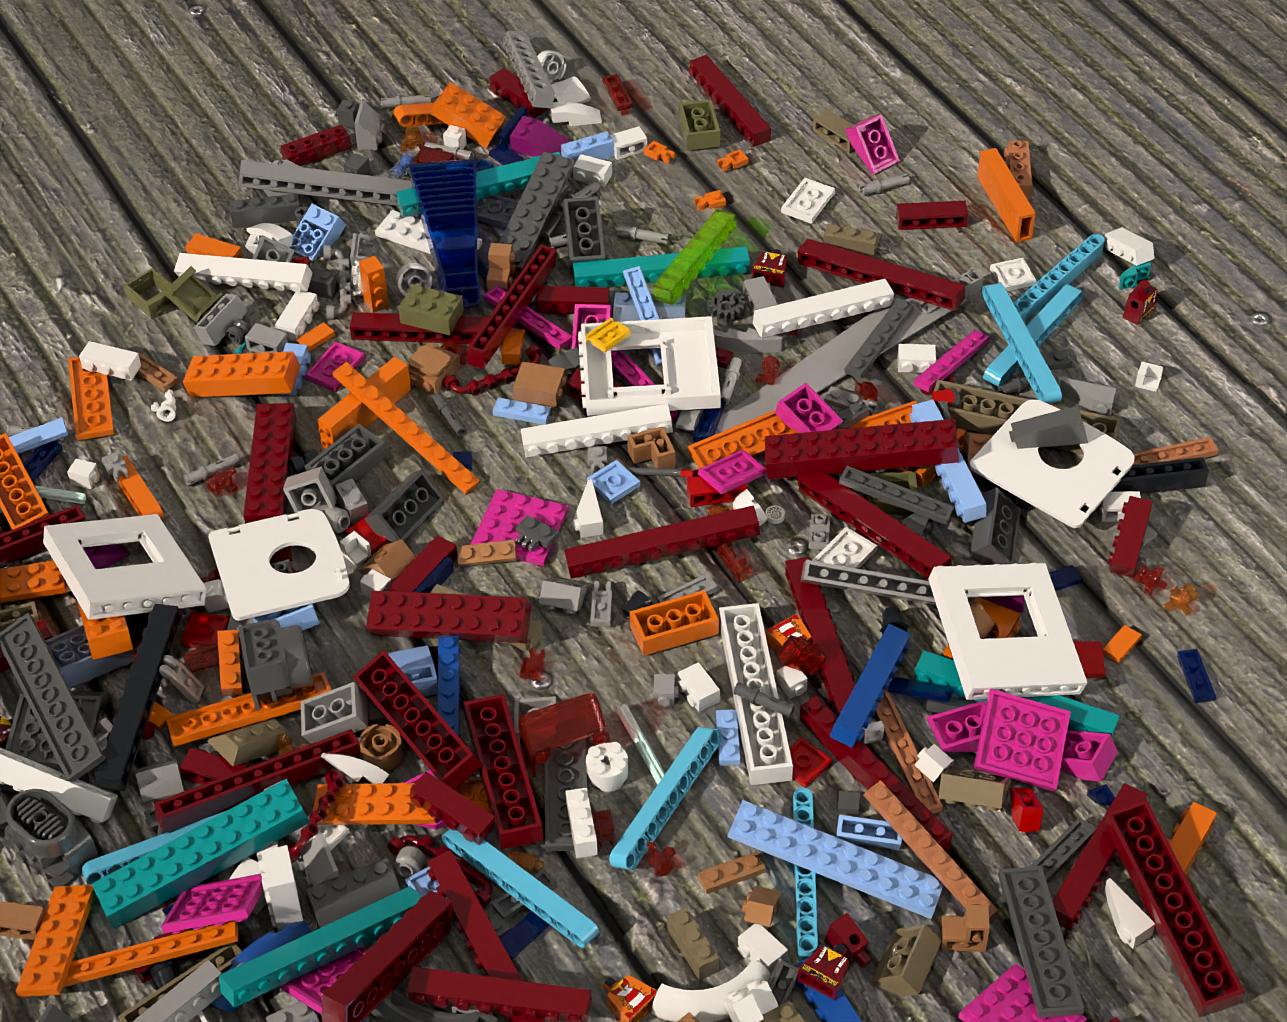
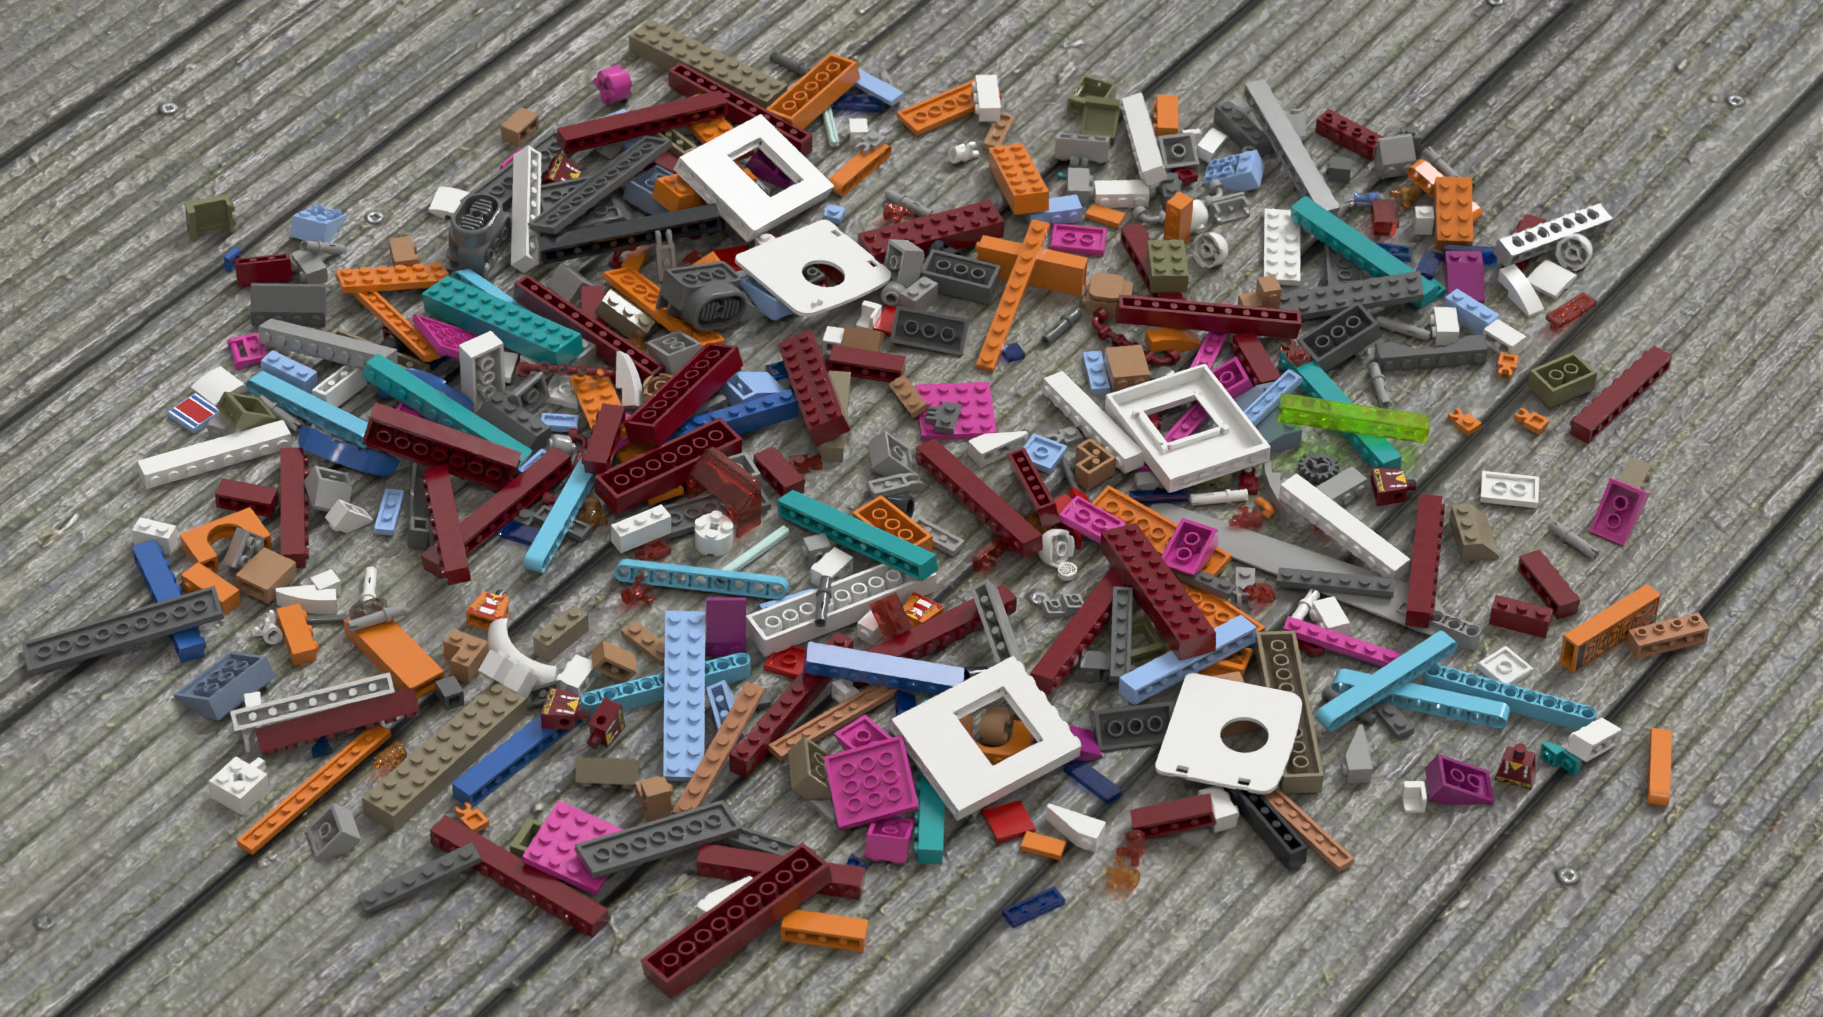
camera: 65 degrees right, 5 degrees down
clear blue brick [408,159,480,307] -> none
clear blue tile [414,557,454,593] -> none
light grey pin [424,142,474,161] -> none
yellow plate [586,318,630,352] -> none
white plate [812,527,877,569] -> none
white brick [915,744,953,782] -> none
piece [932,387,960,450] -> none
dark grey slope [1009,406,1088,449] -> none
red slope [1010,788,1044,833] -> none
none -> light blue plate [540,413,579,432]
none -> magenta slope [706,598,746,657]
none -> dark red brick [754,446,805,497]
none -> clear blue tile [766,361,789,380]
none -> teal brick [777,490,938,581]
none -> light blue plate [823,204,846,224]
none -> dark red brick [1007,448,1060,528]
none -> white slope [1046,803,1106,853]
none -> orange arm [1254,496,1275,519]
none -> clear red plate [1281,339,1312,367]
none -> white pin [1283,589,1320,629]
none -> dark grey arch [1374,334,1488,372]
none -> magenta slope [1425,754,1494,805]
none -> dark red brick [1489,595,1553,639]
none -> orange beam [1647,728,1672,807]

